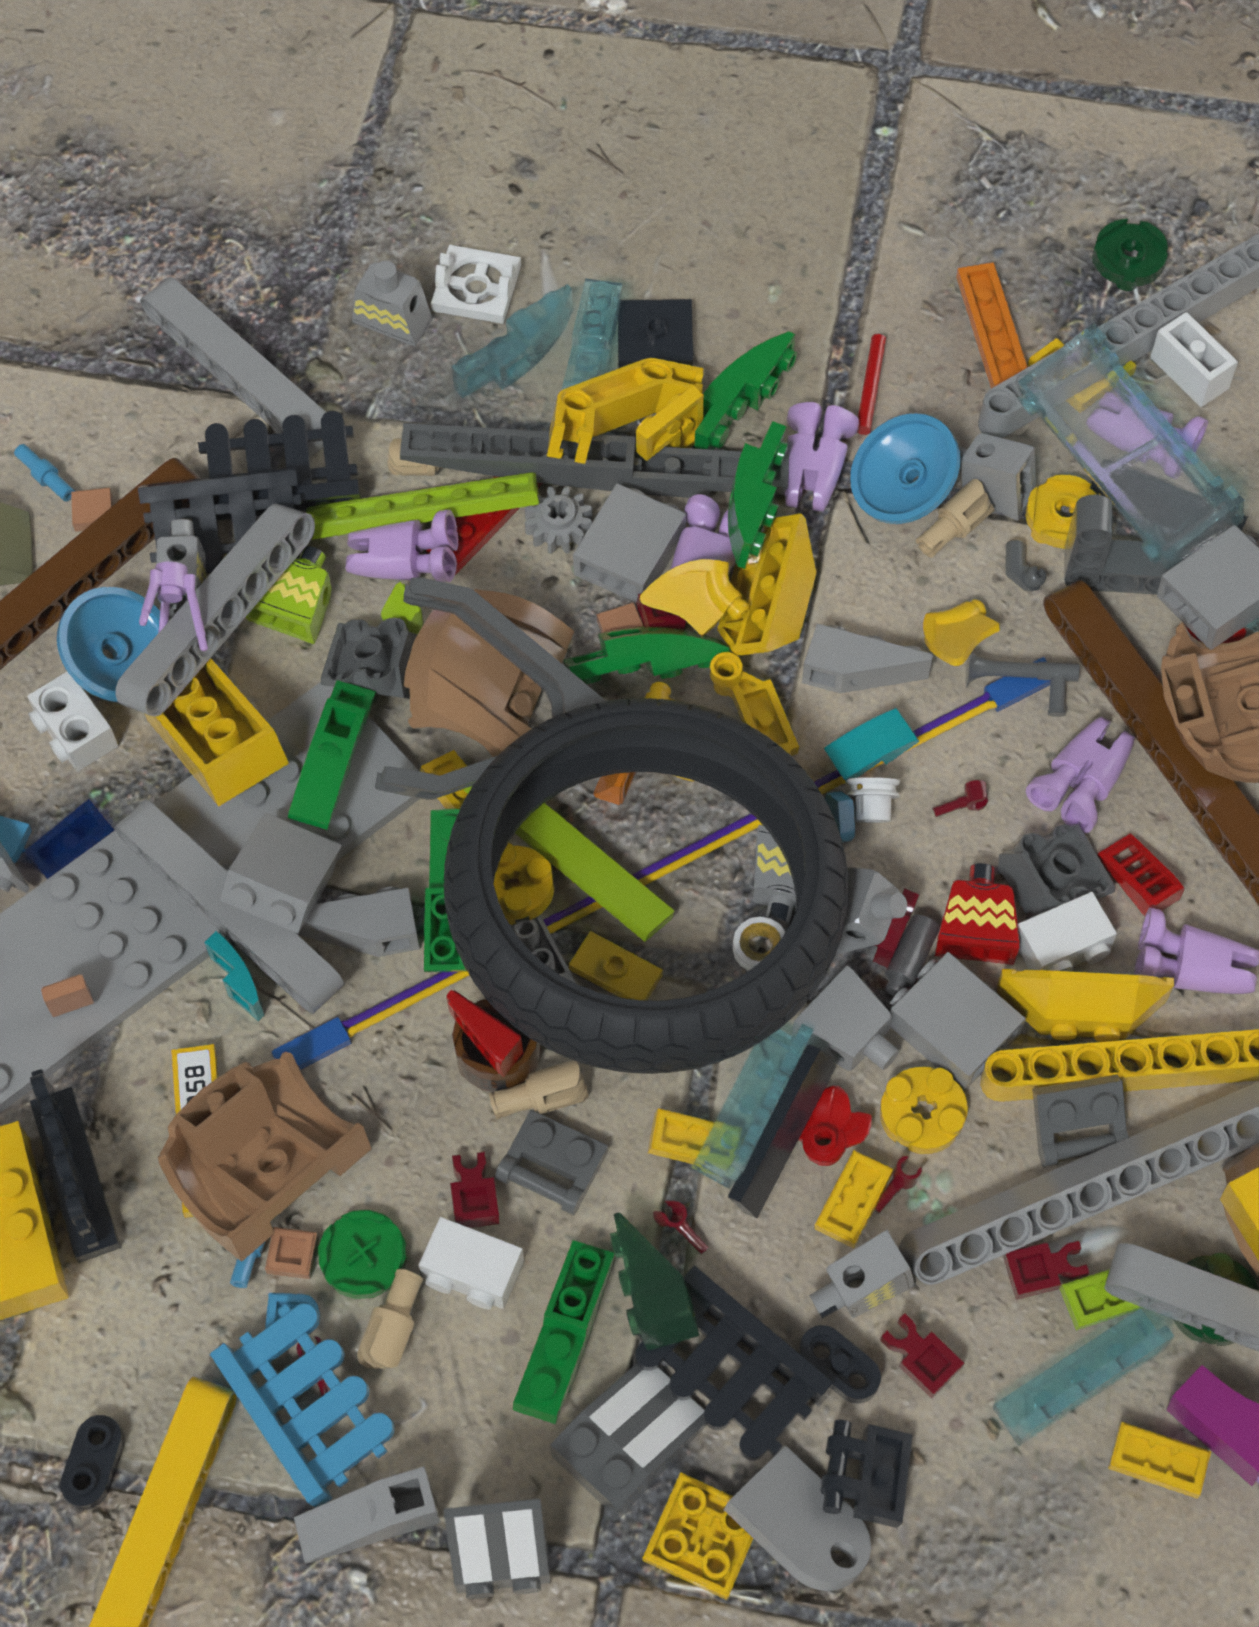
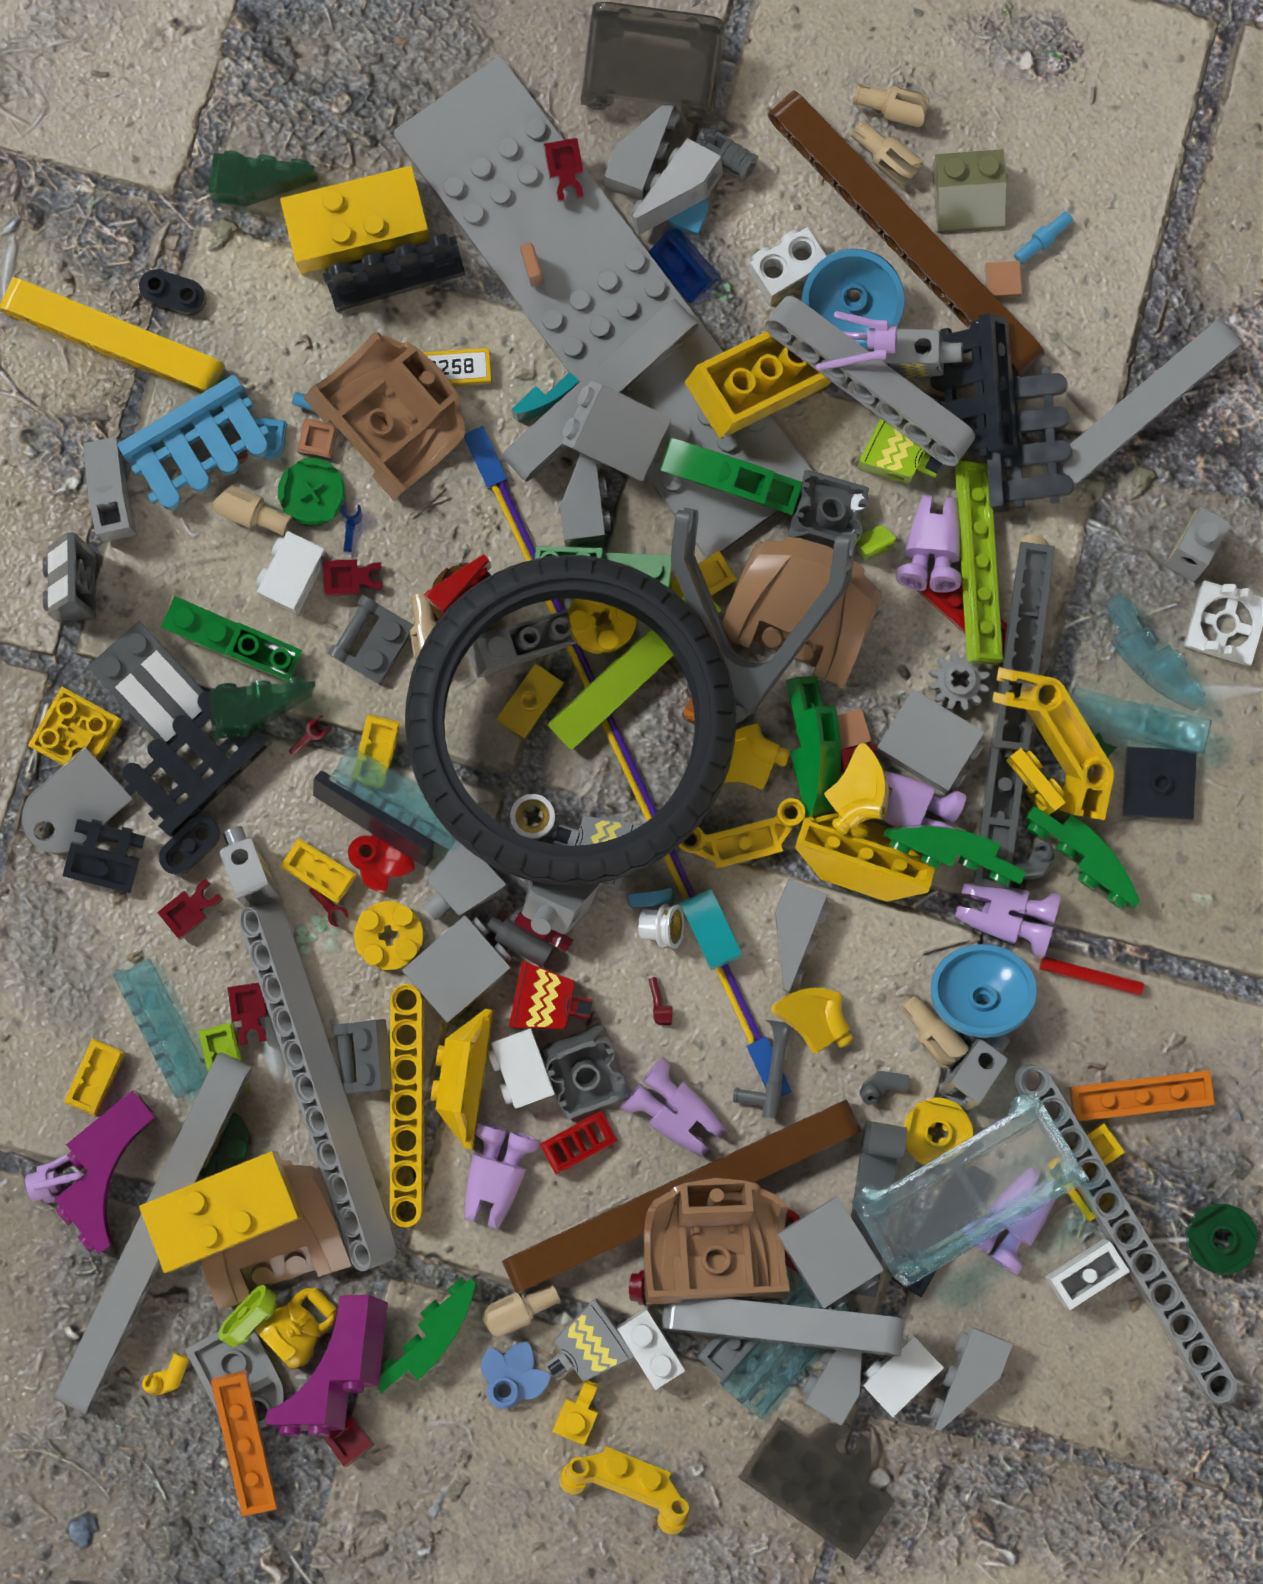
camera: 100 degrees right, 20 degrees up
none -> clear blue hand [341,502,363,552]
none -> dark grey arm [1011,842,1055,882]

